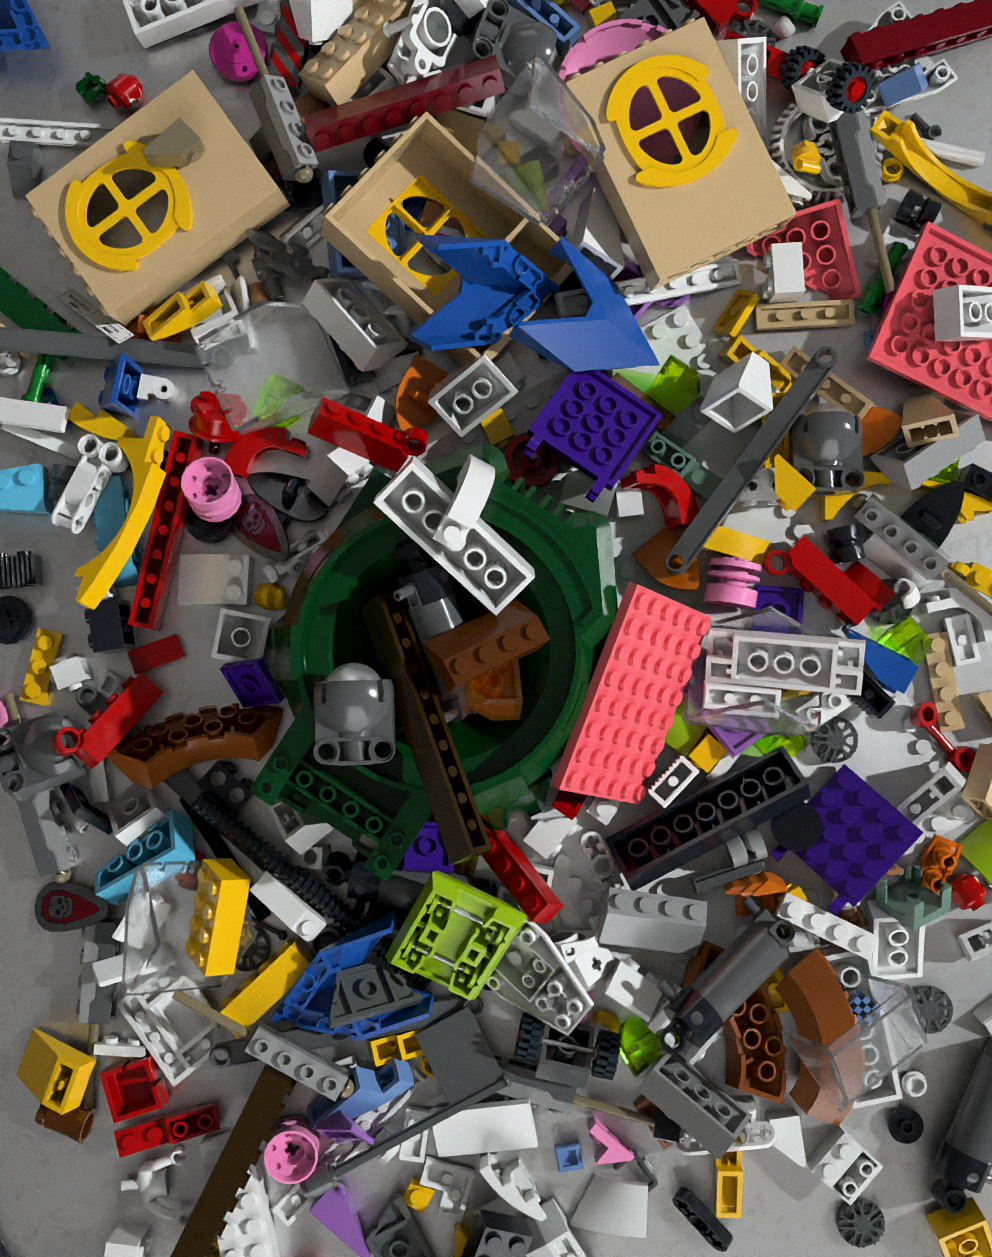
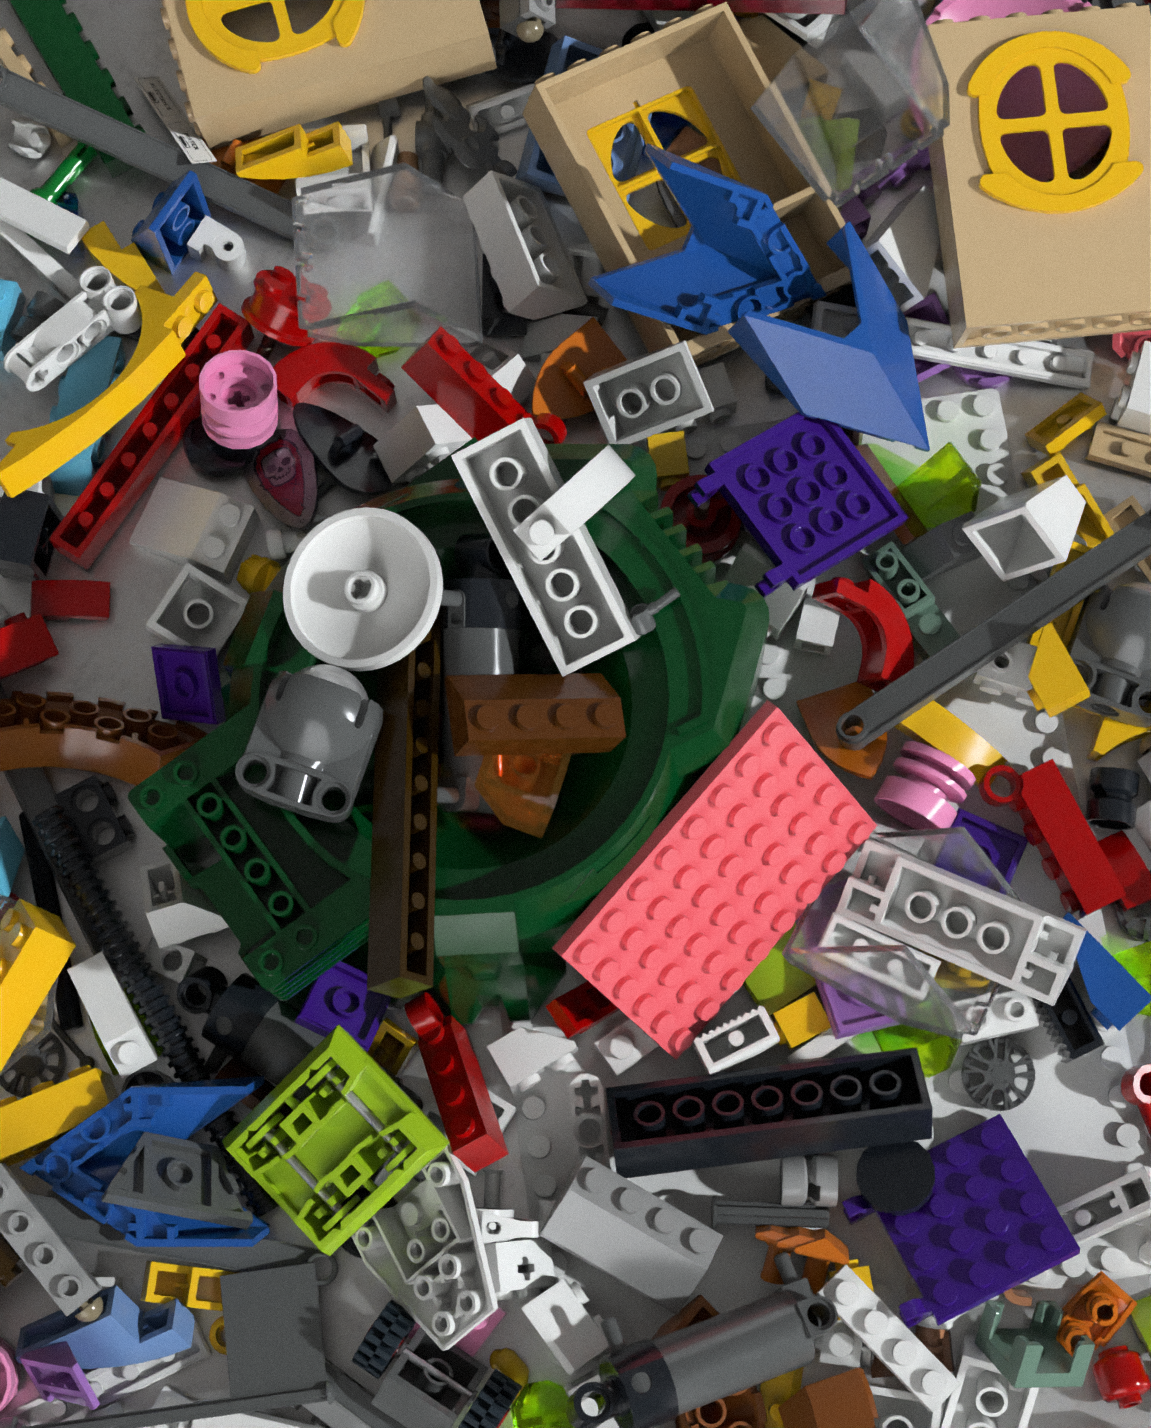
camera: 20 degrees right, 10 degrees down
none -> white dish [283,507,443,671]
none -> dark grey hand [630,587,681,635]

